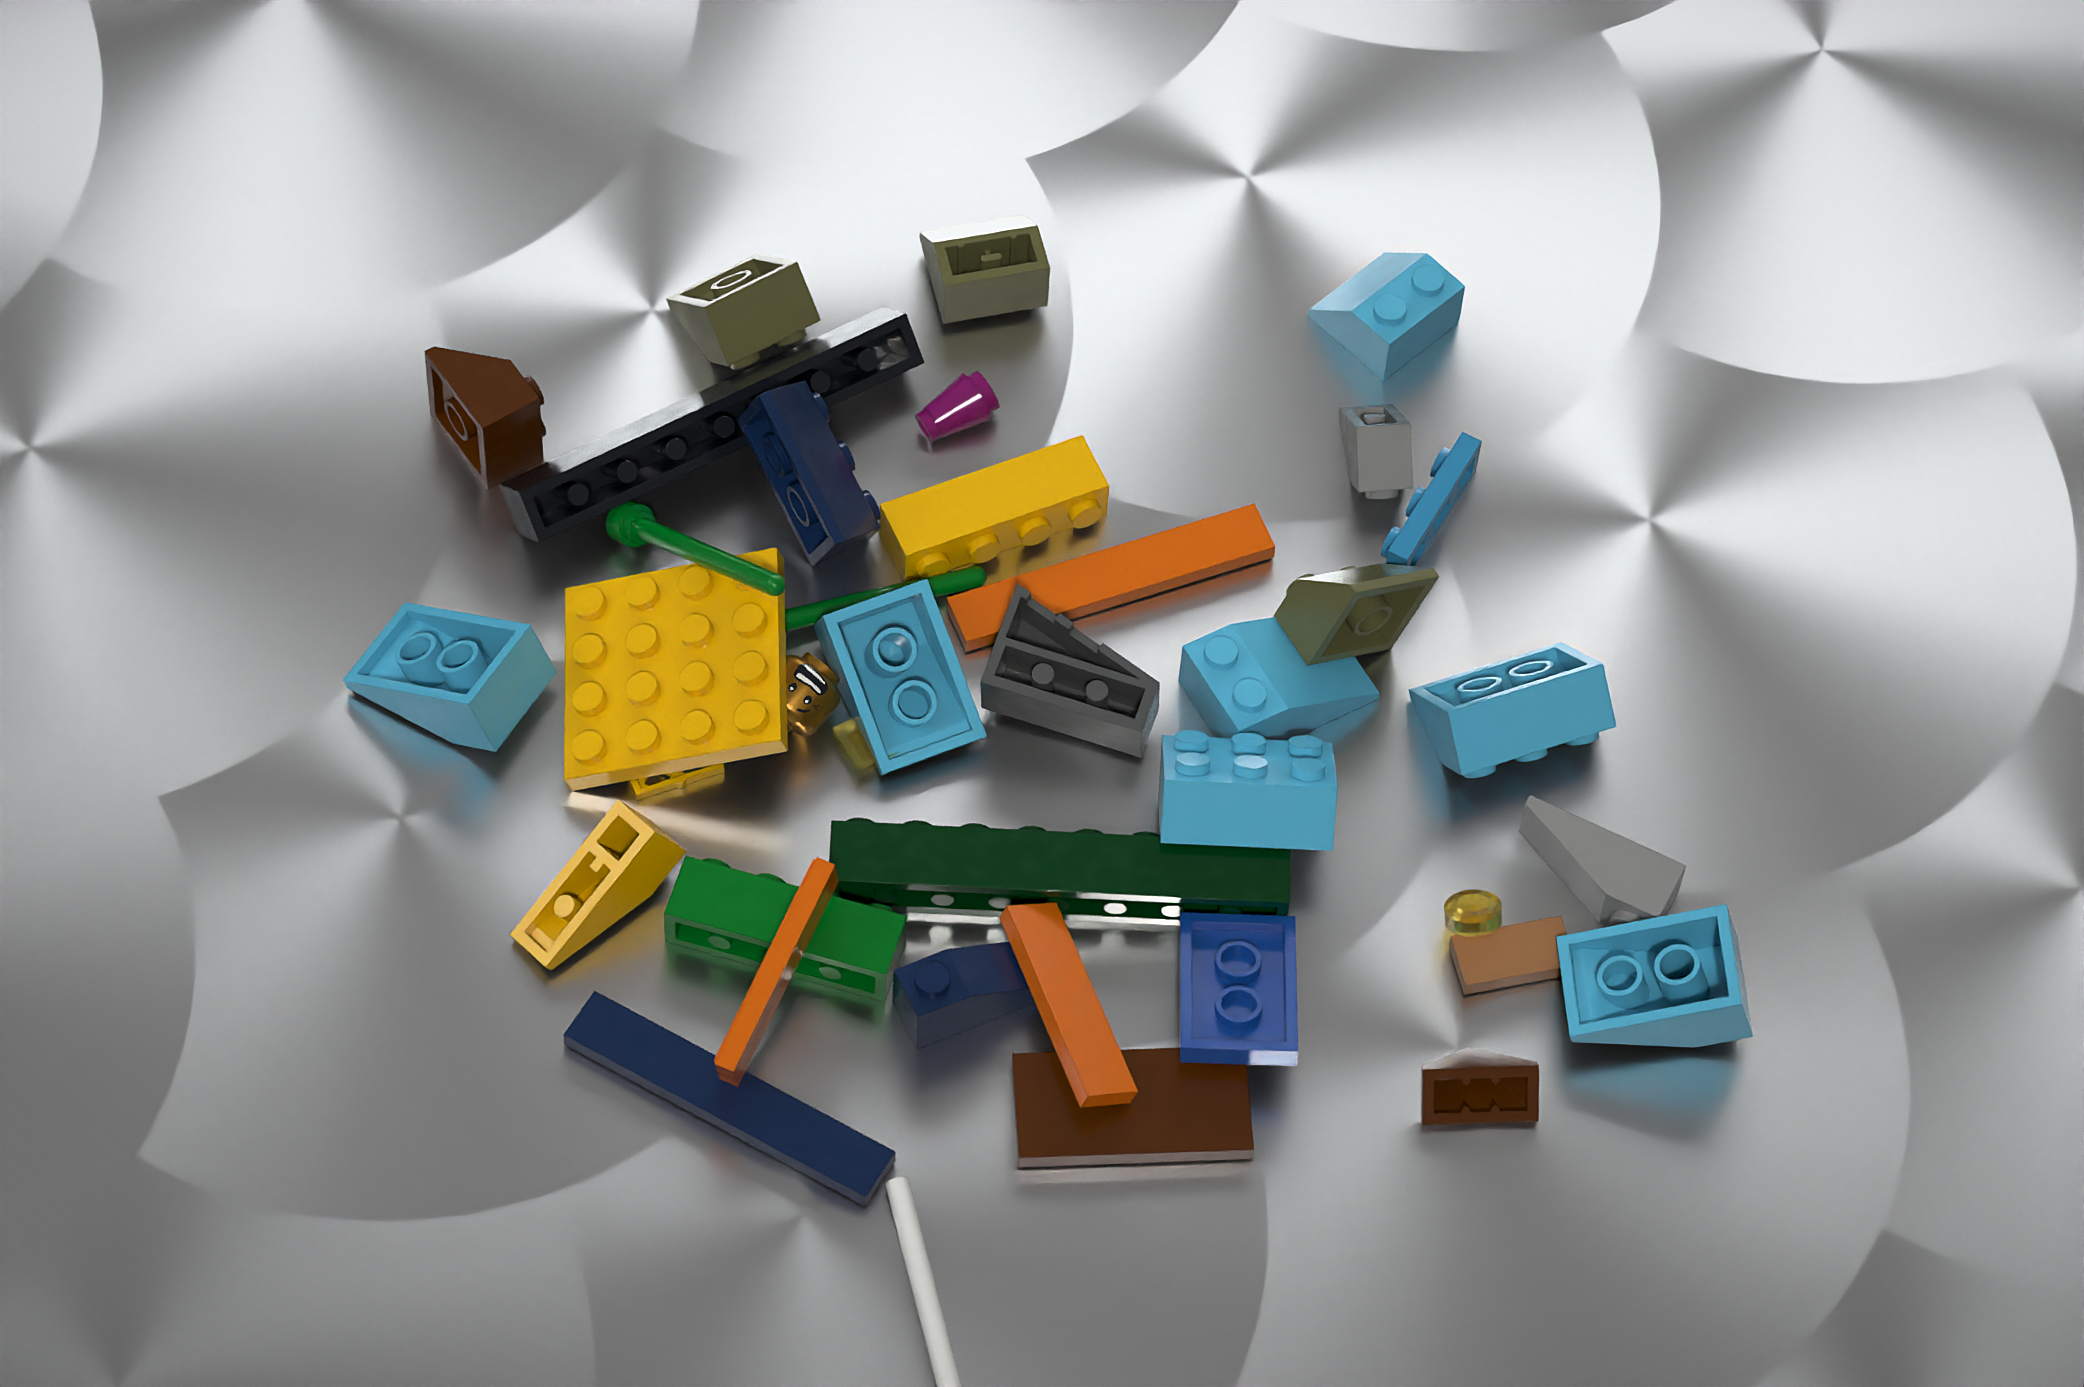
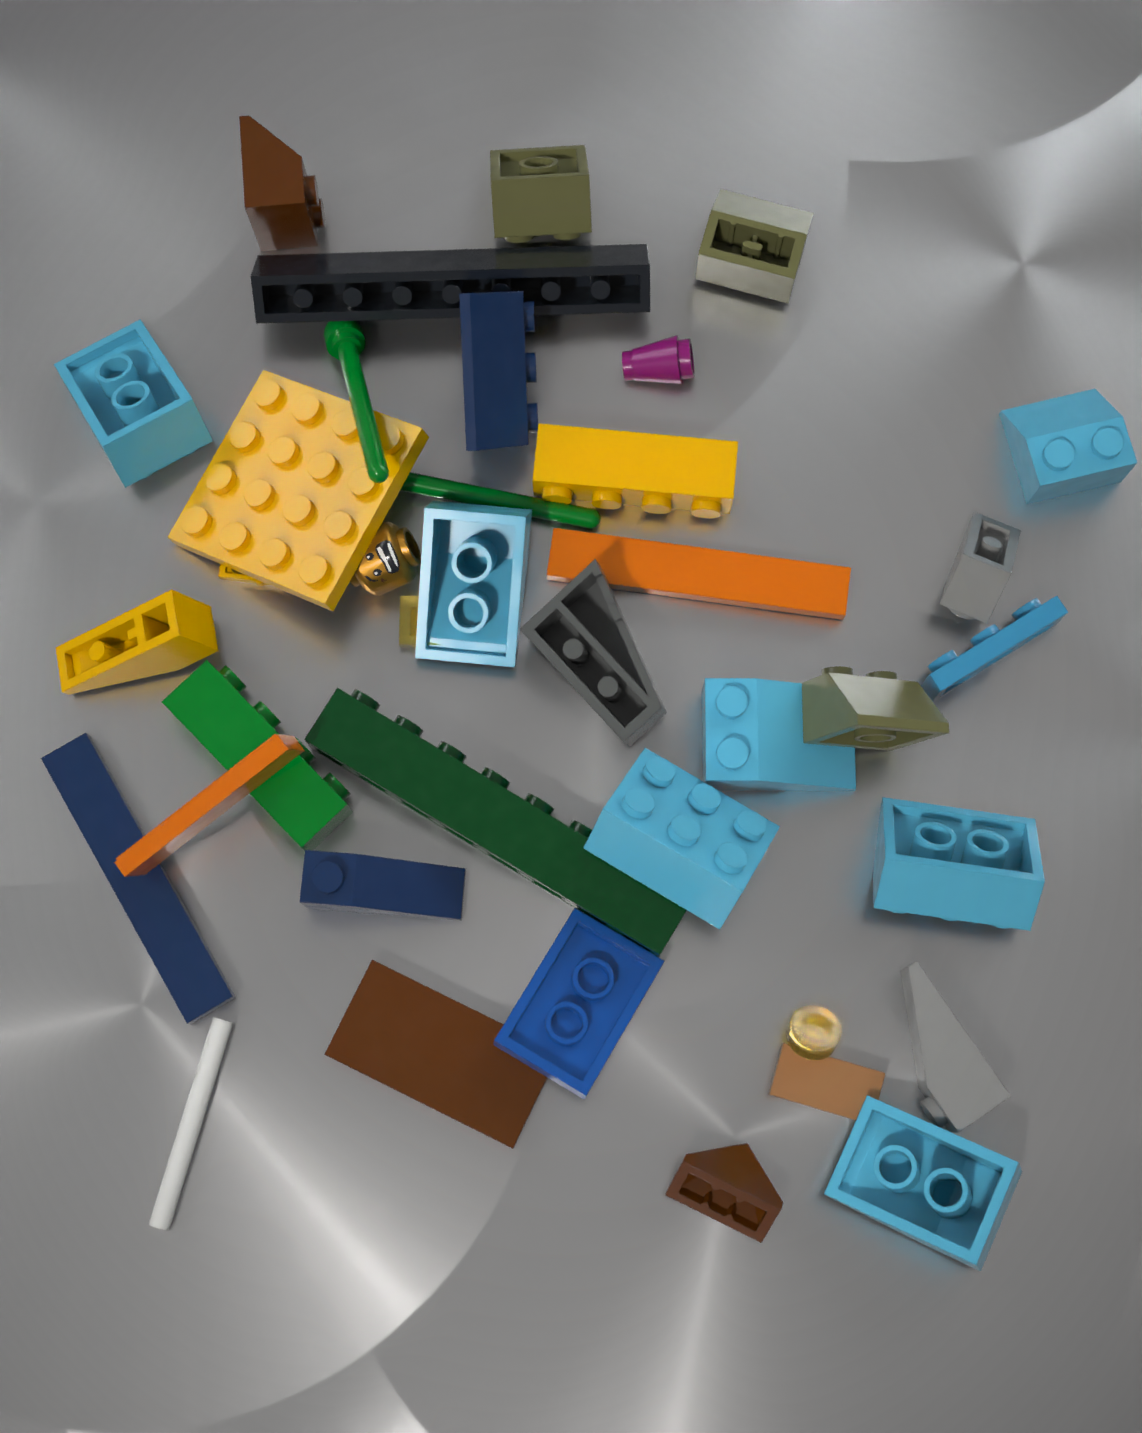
camera: 35 degrees right, 20 degrees up
orange tile [999,902,1138,1108] -> none

